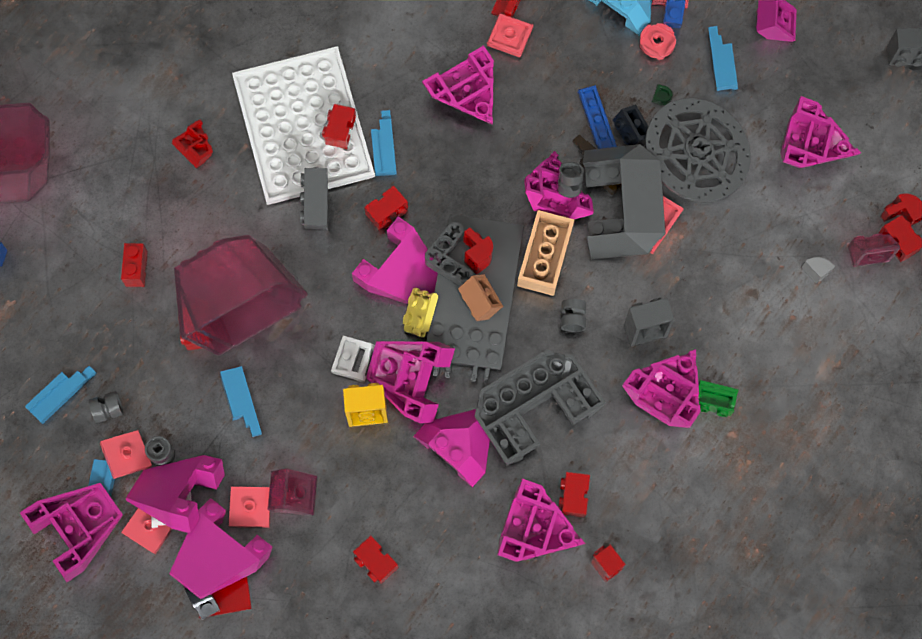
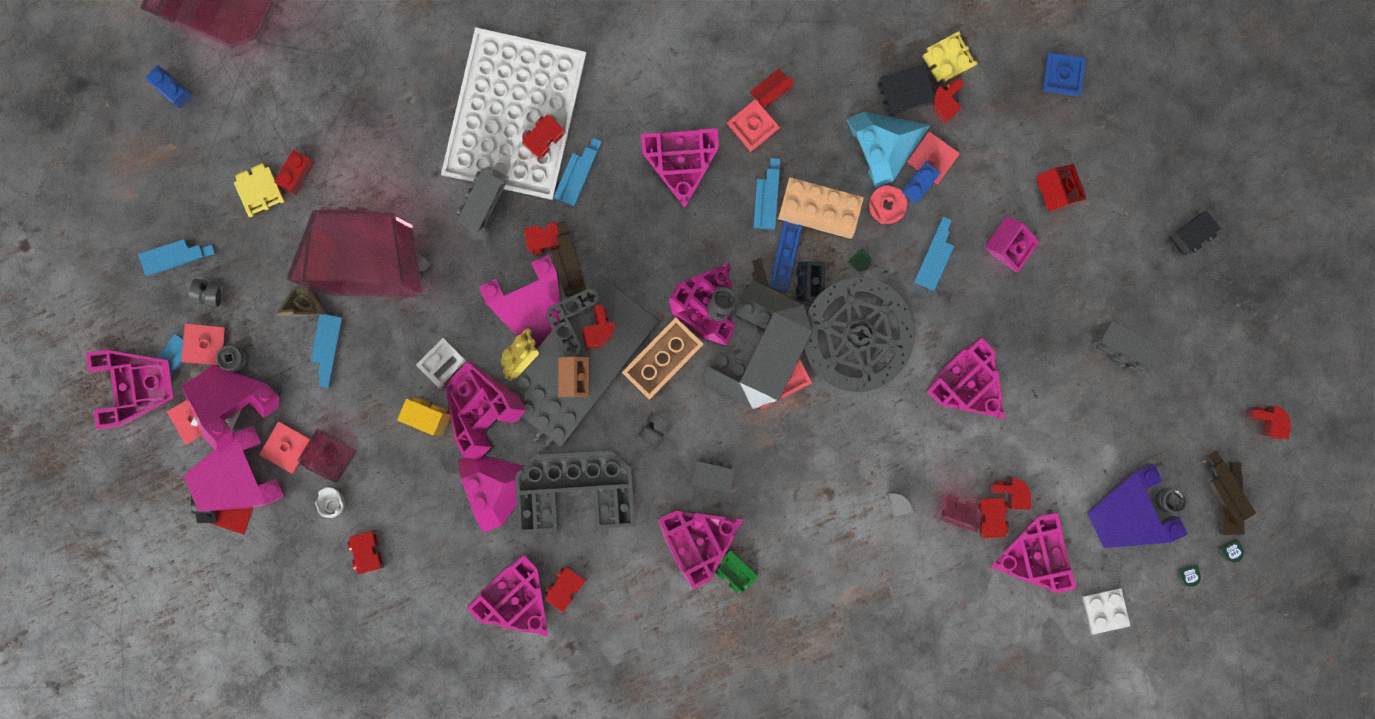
camera: 30 degrees right, 15 degrees up
red slope [172,119,213,168] -> none
red brick [591,545,626,582] -> none
none -> light yellow plate [234,163,285,217]
none -> dark tan slope [277,286,326,317]
none -> white hair [315,487,345,518]
none -> dark brown piece [551,221,586,296]
none -> dark azure piece [753,158,780,230]
none -> light nougat brick [778,177,864,239]

